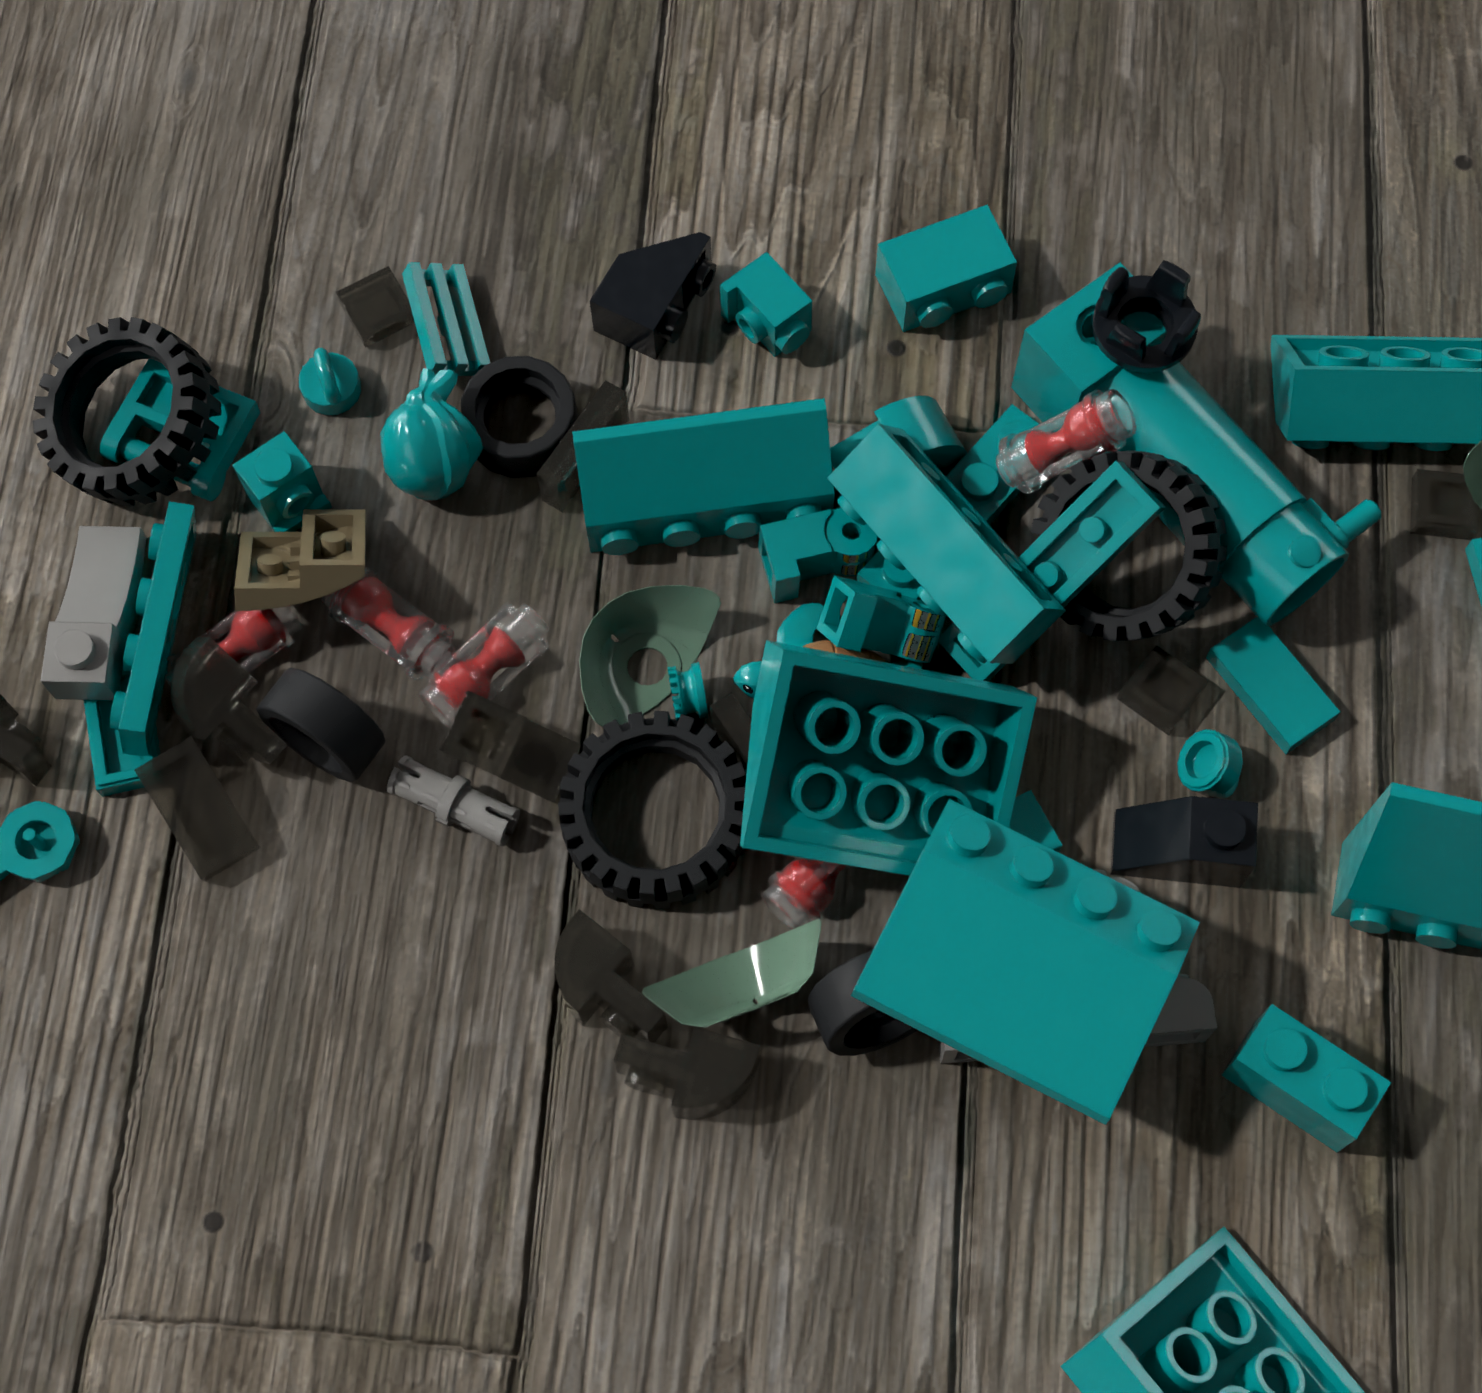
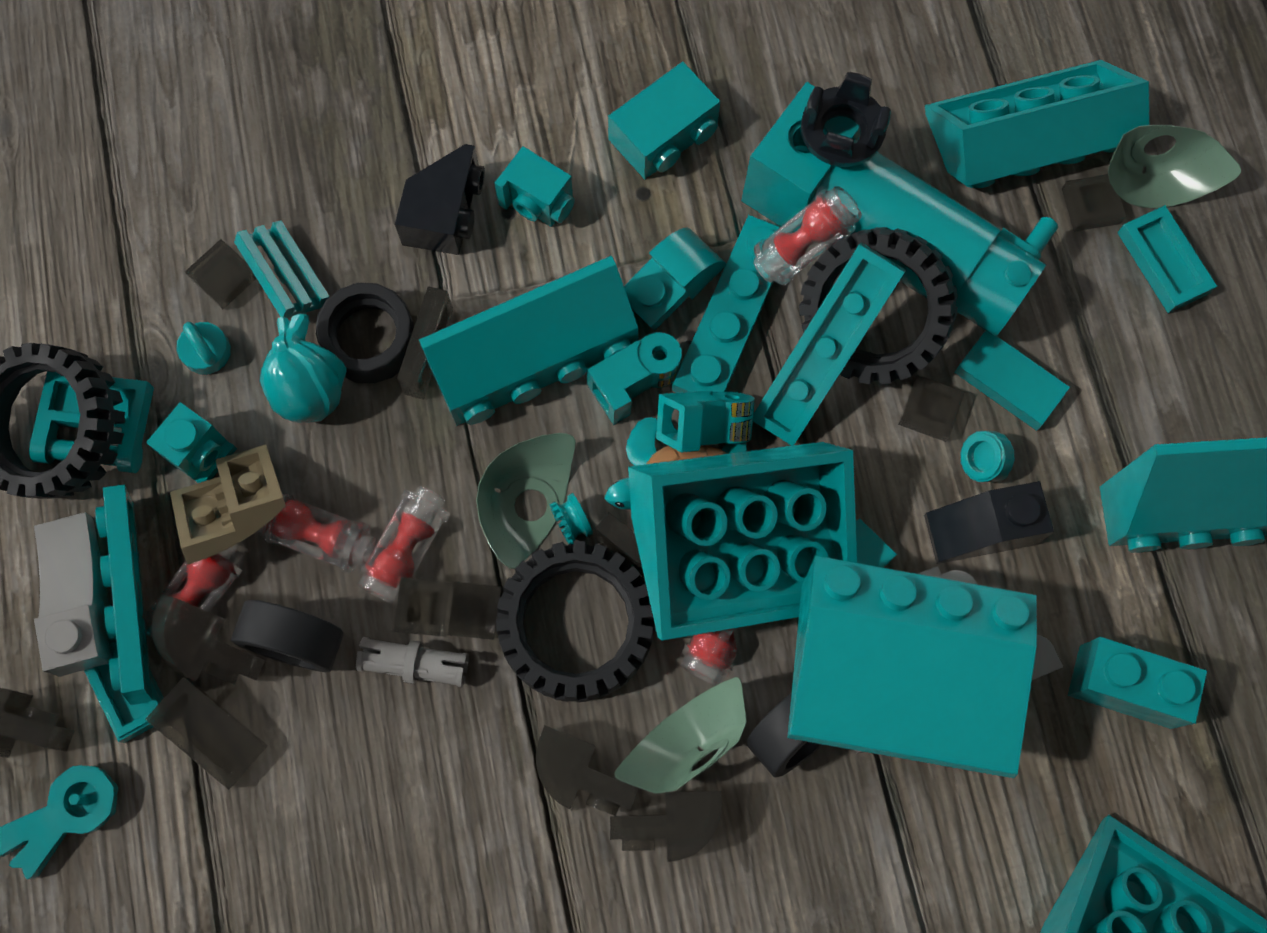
camera: 20 degrees left, 5 degrees up
teal brick [827,423,1066,664] -> none

